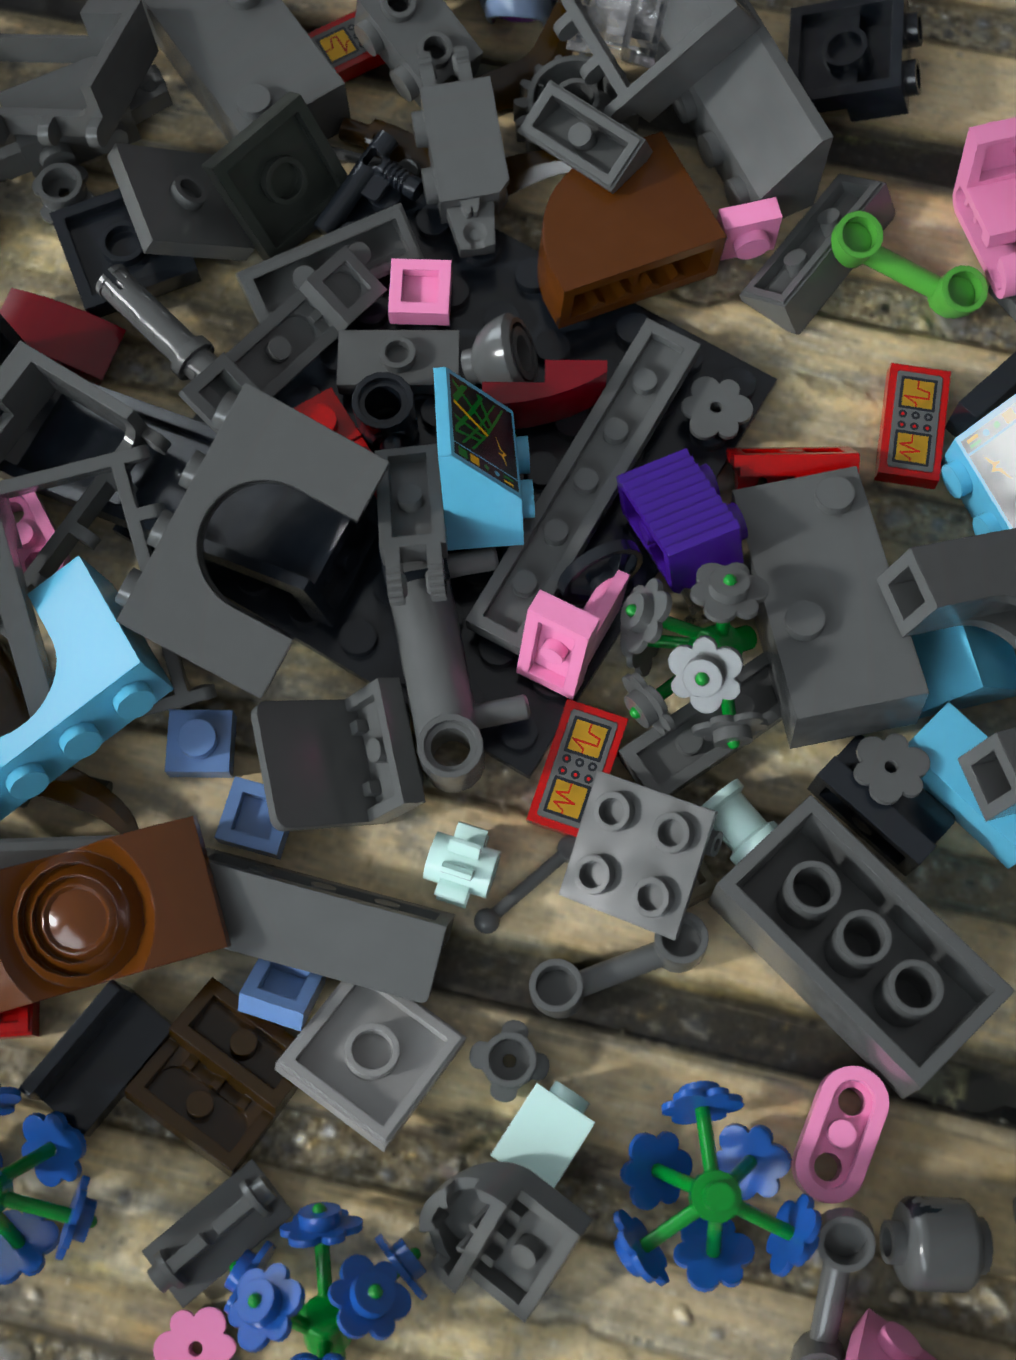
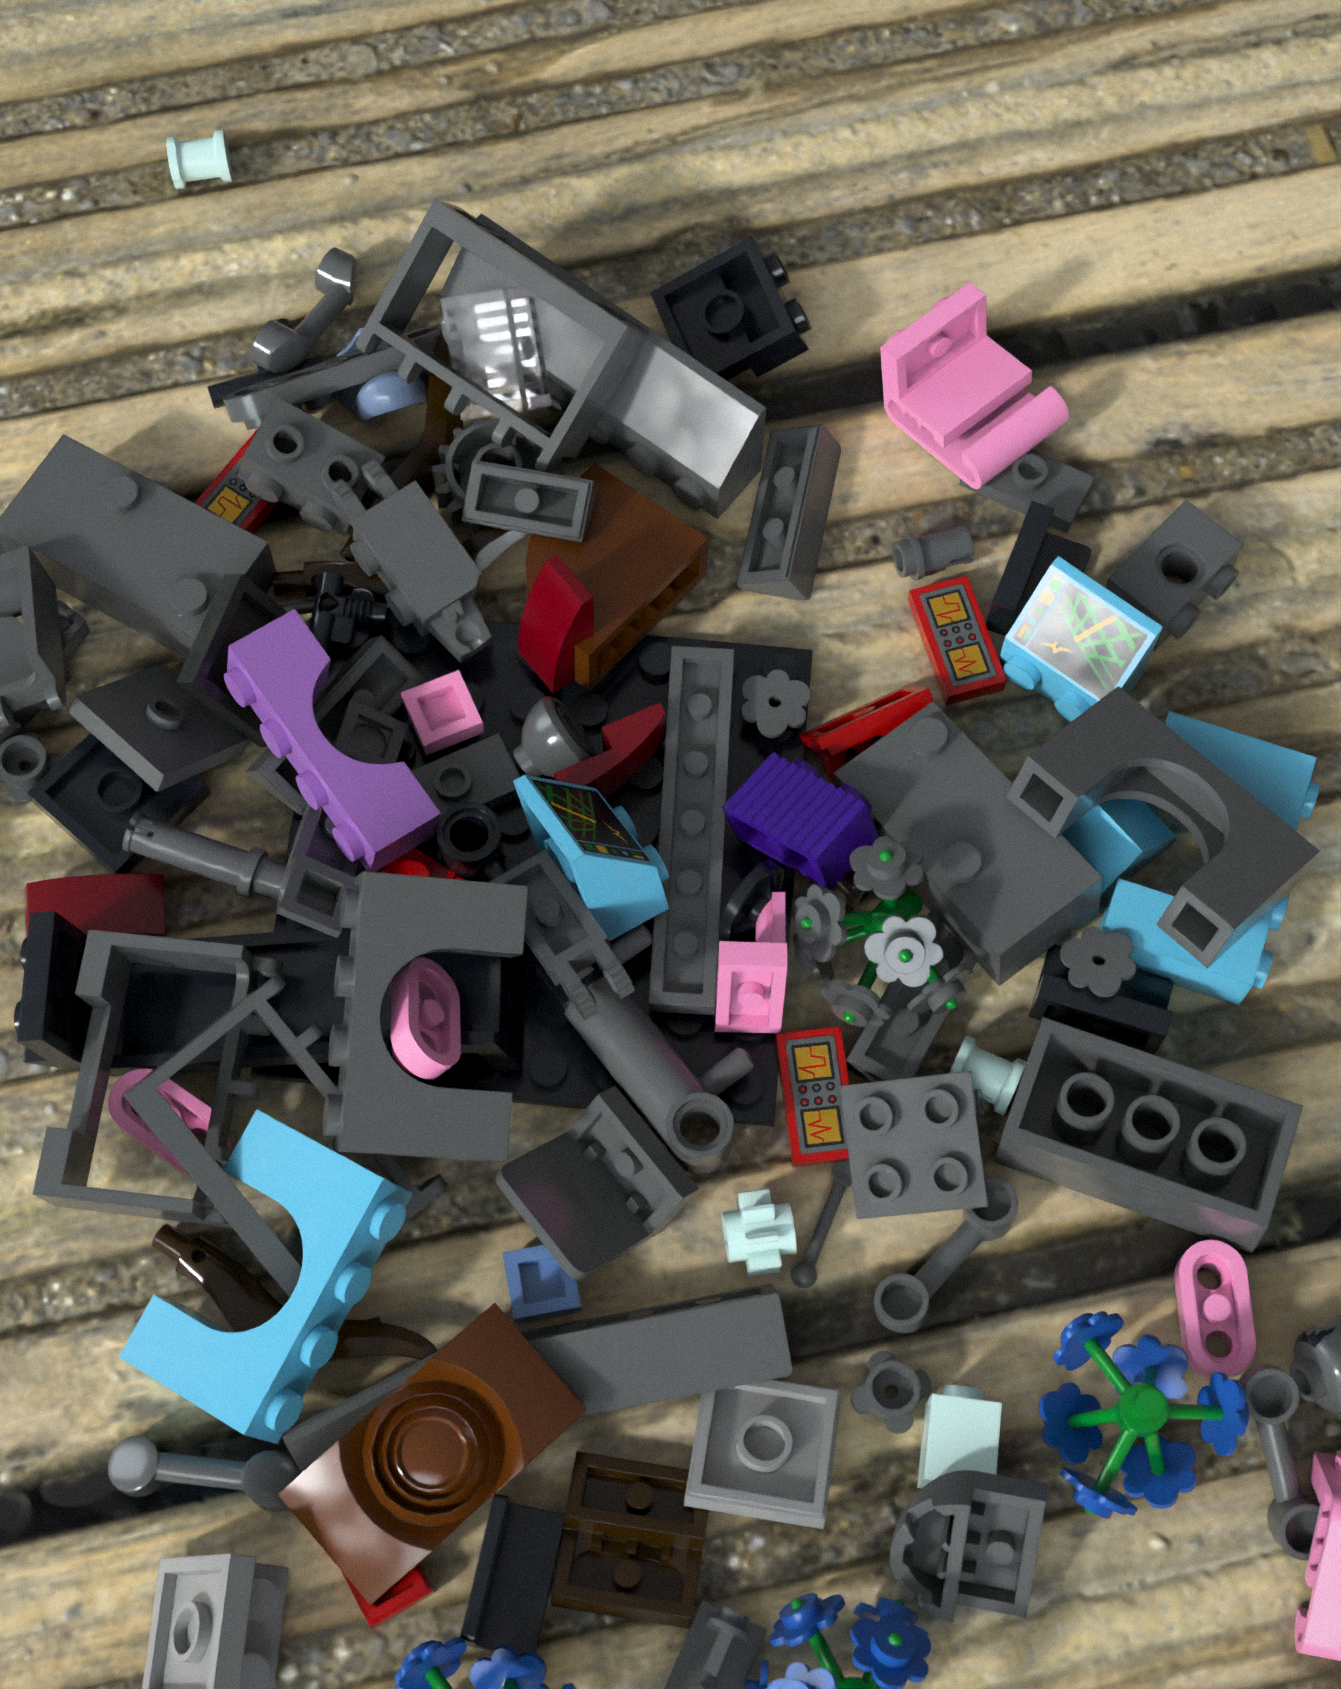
camera: 30 degrees left, 5 degrees down
medium blue plate [165,709,237,778] -> none
medium blue plate [238,958,326,1032] -> none
bright pink plate [717,197,782,261] -> none
bright green bar [831,211,988,319] -> none
none -> medium lavender arch [224,609,441,872]
none -> bright pink plate [390,957,461,1080]
none -> dark red slope [518,554,594,694]
none -> dark grey pin [892,525,974,581]

